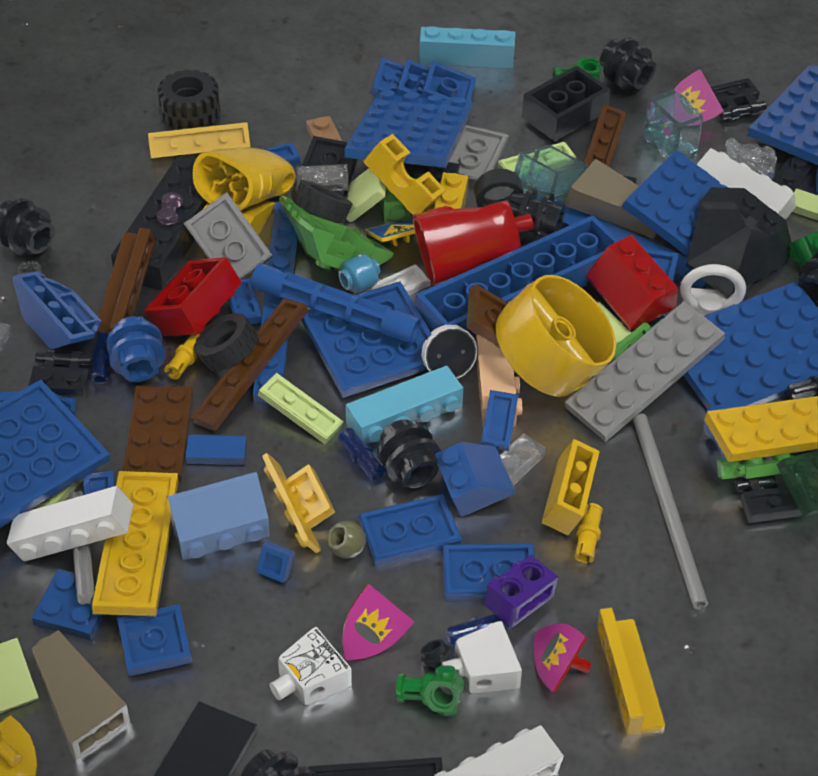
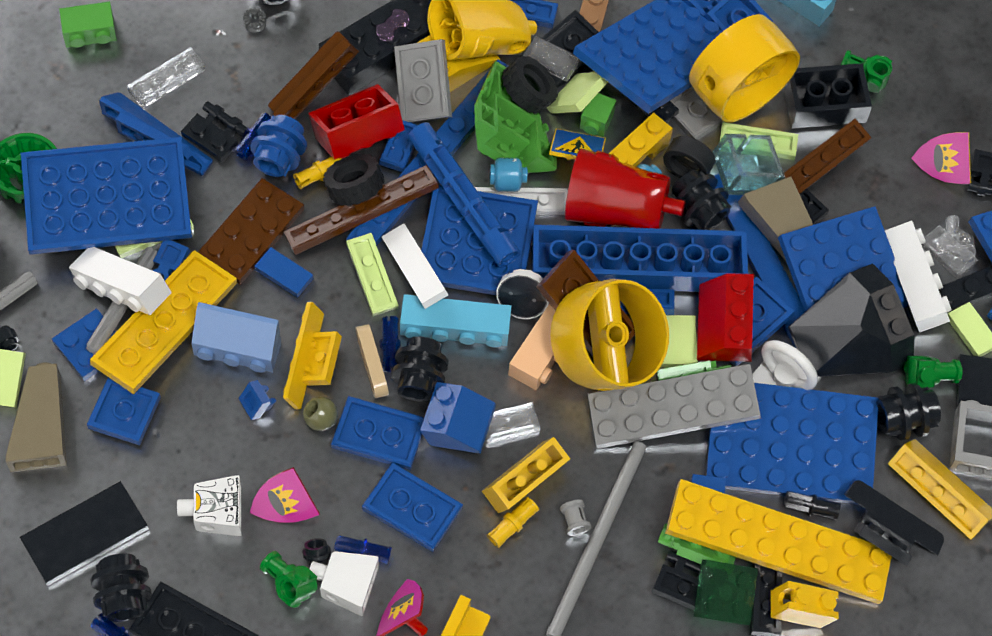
camera: 30 degrees right, 15 degrees up
blue wedge [13,271,102,349] -> none
yellow arch [363,134,446,215] -> none
blue tile [481,390,518,451] -> none
dark purple brick [484,555,559,628] -> none
black piece [600,37,657,90] -> none
clear light blue piece [644,89,703,159] -> none
none -> tan beam [355,324,389,399]
none -> white tile [381,224,448,309]
none -> light grey bush [560,500,592,536]
none -> yellow cylinder [689,14,800,123]

